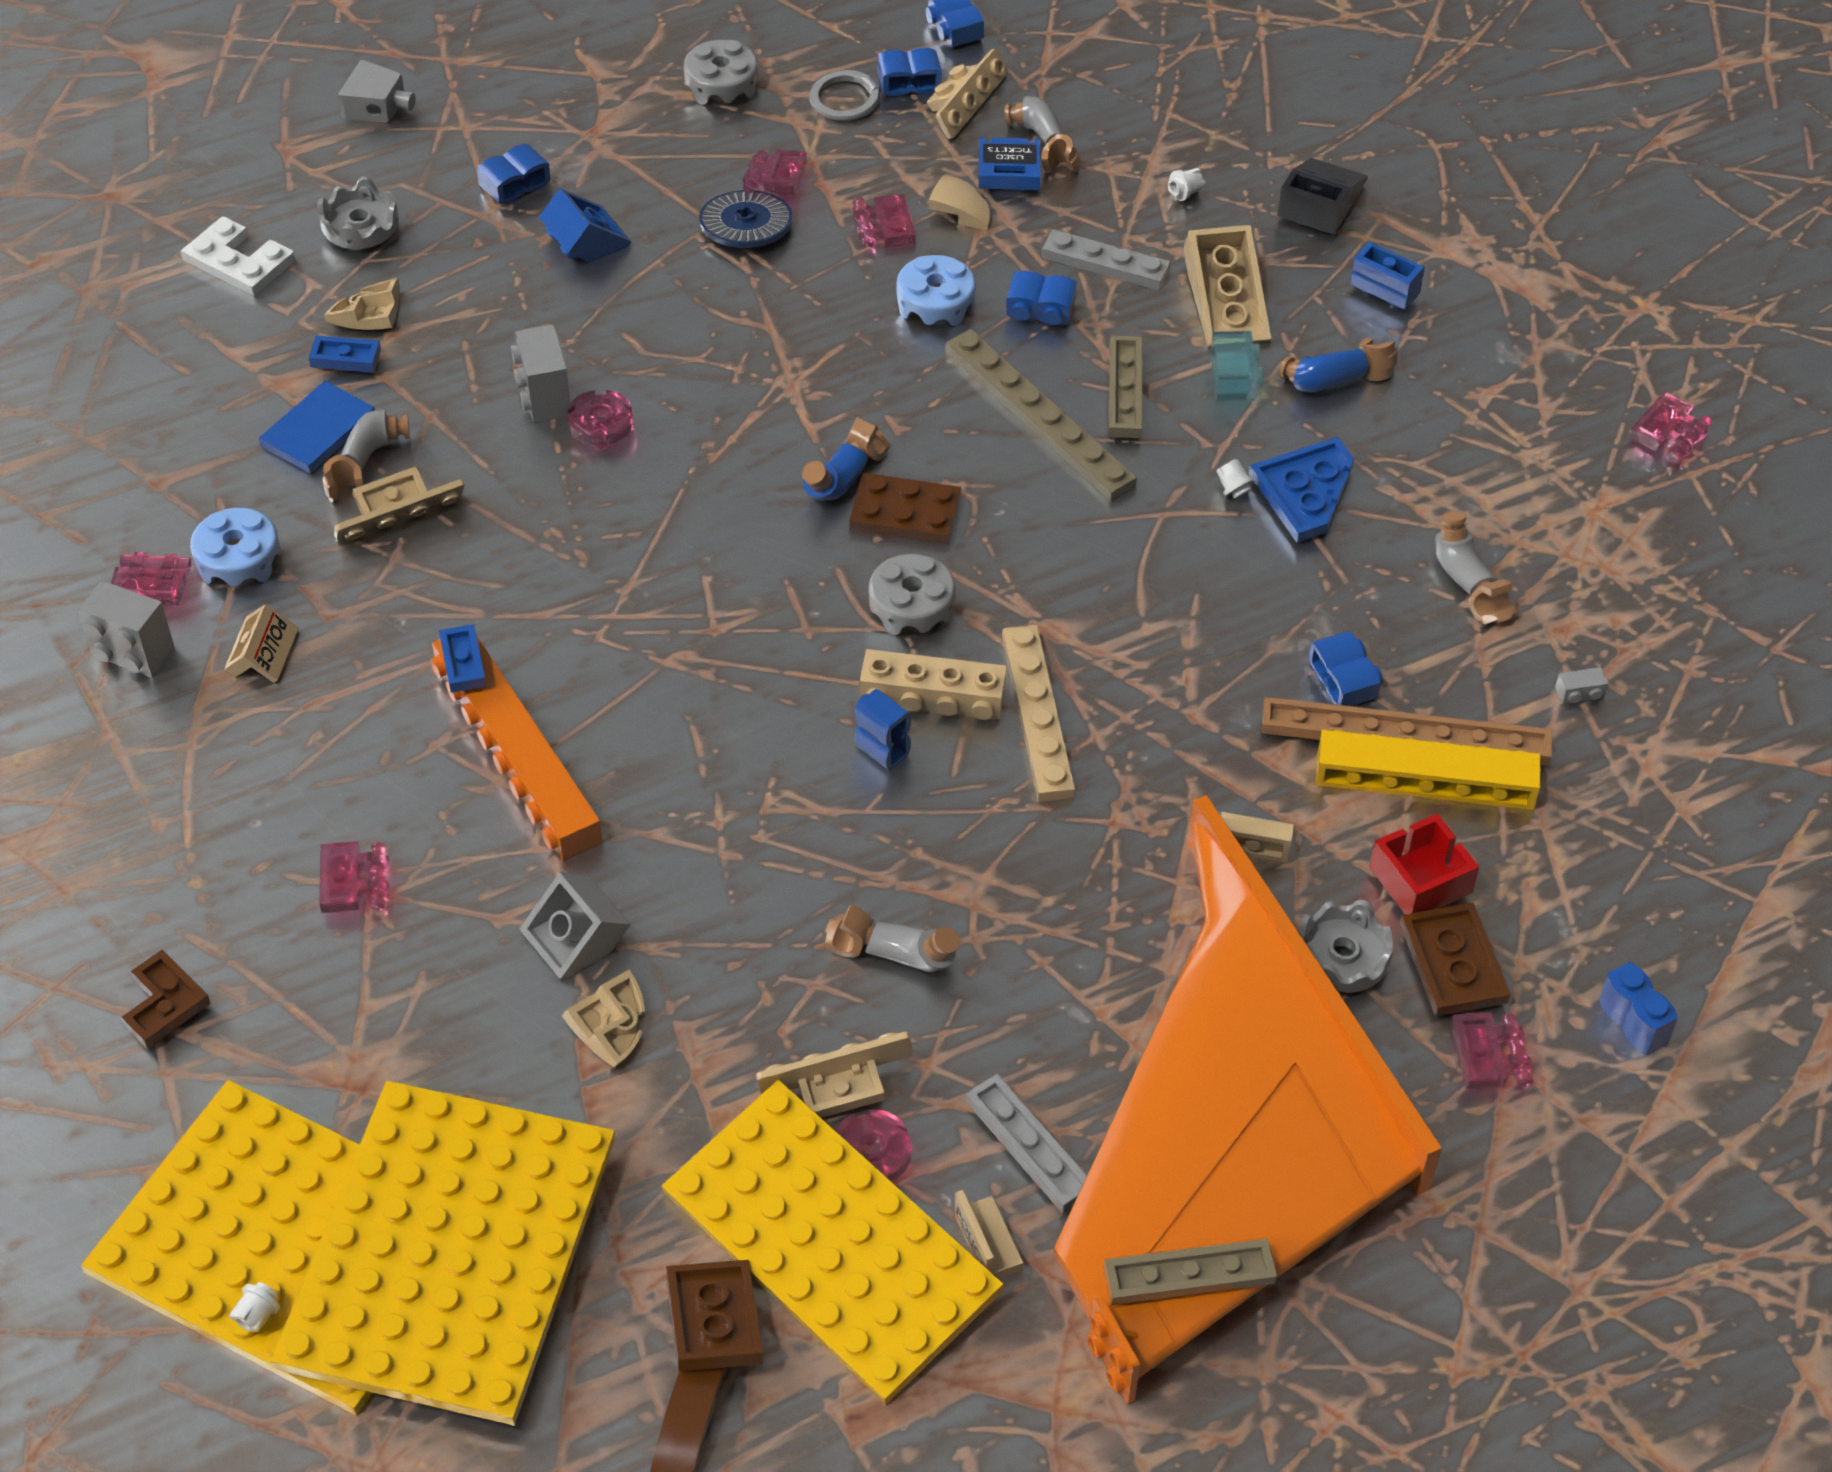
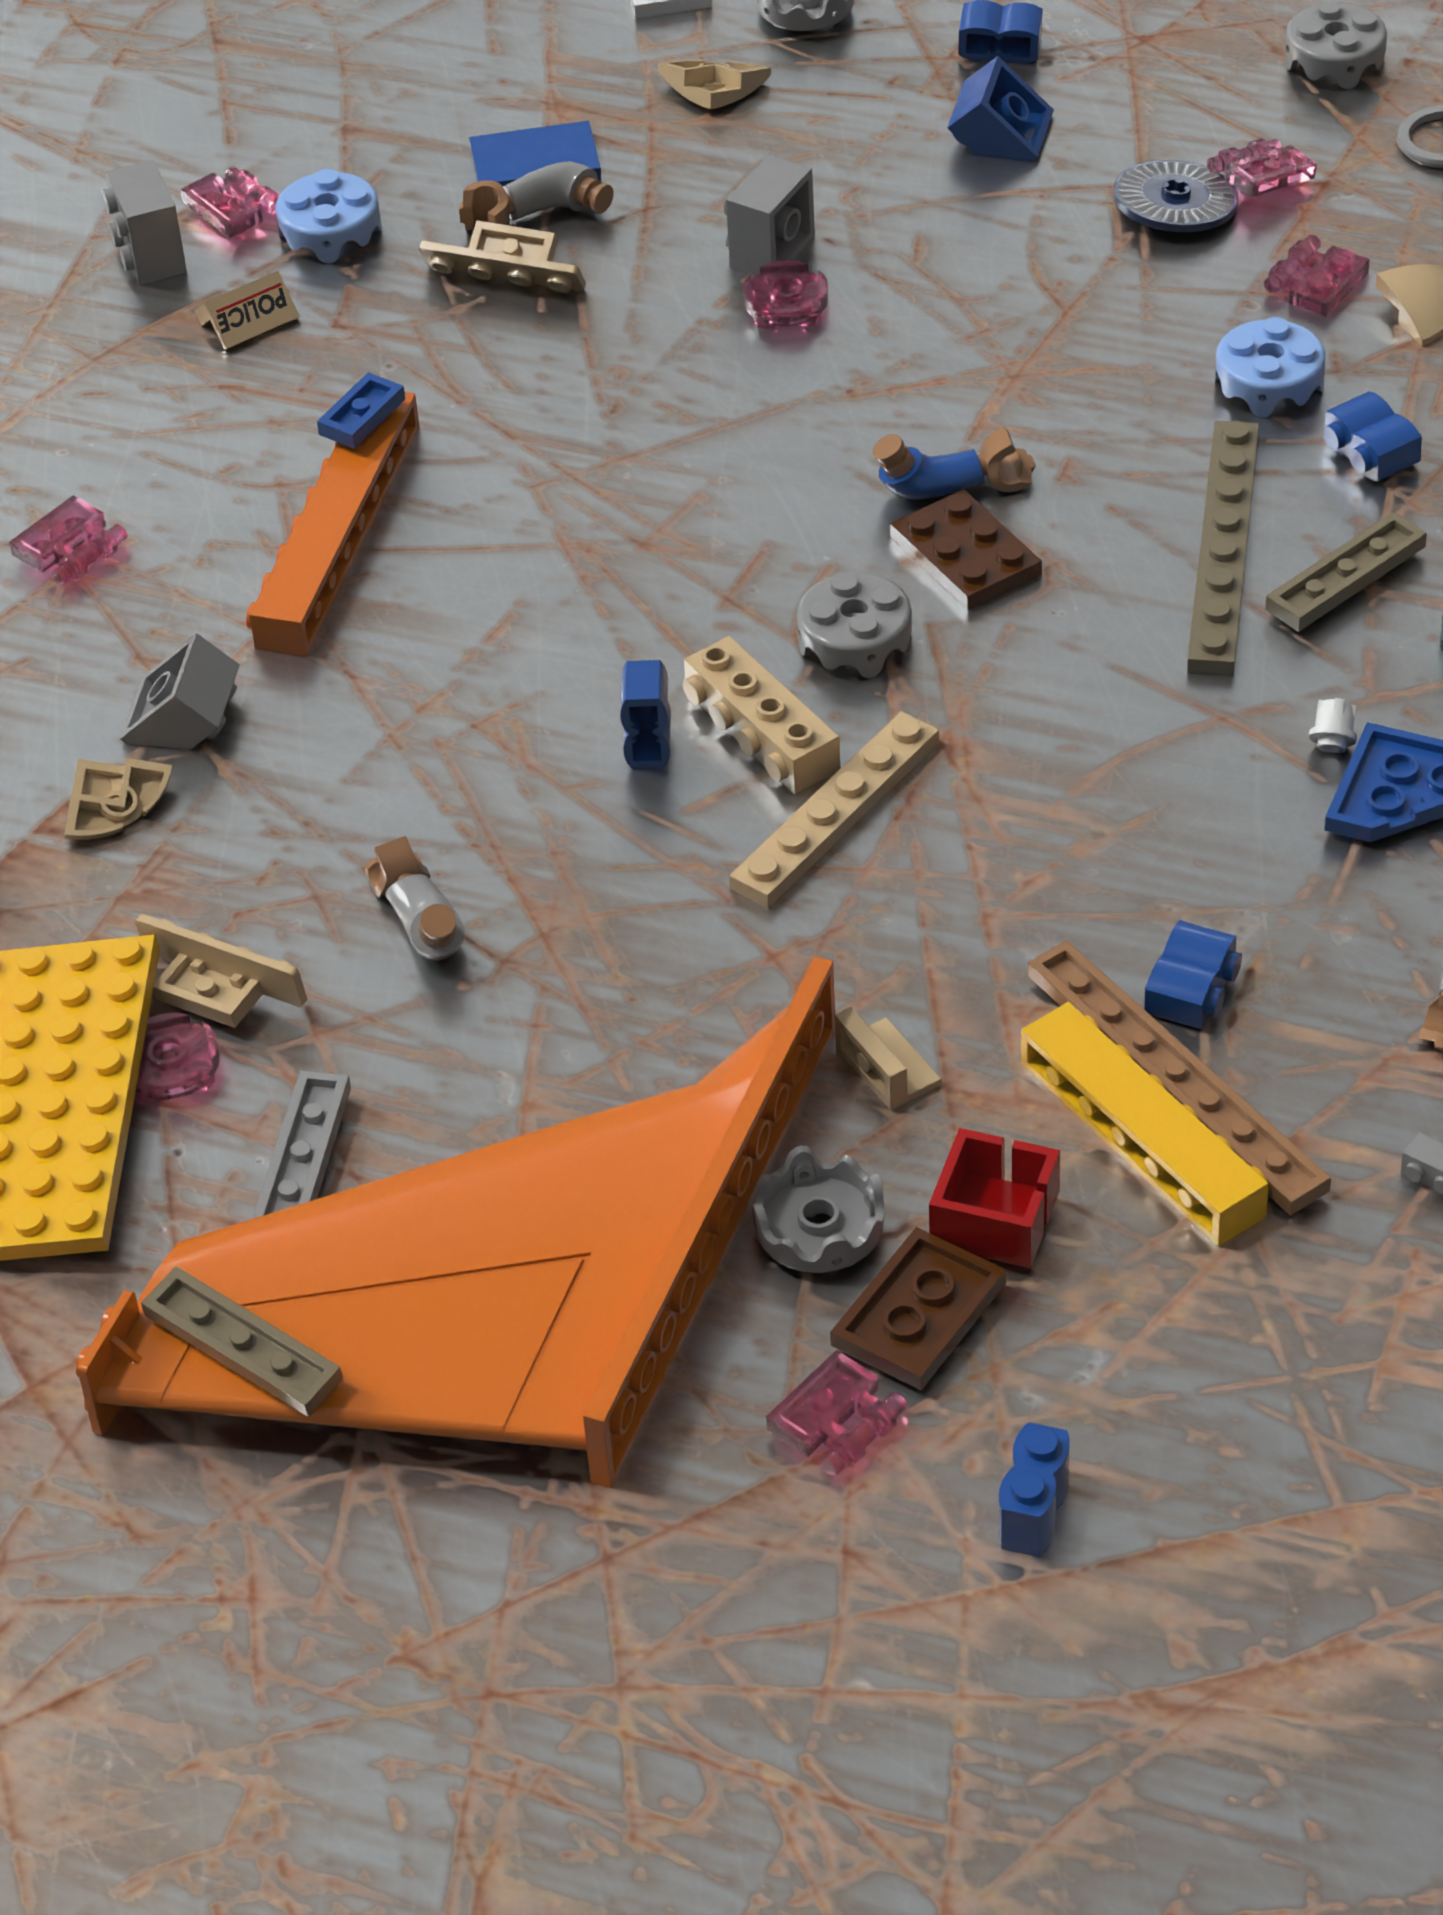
camera: 50 degrees right, 5 degrees down
blue plate [309,335,381,373] -> none
tan panel [954,1190,1023,1279] -> none

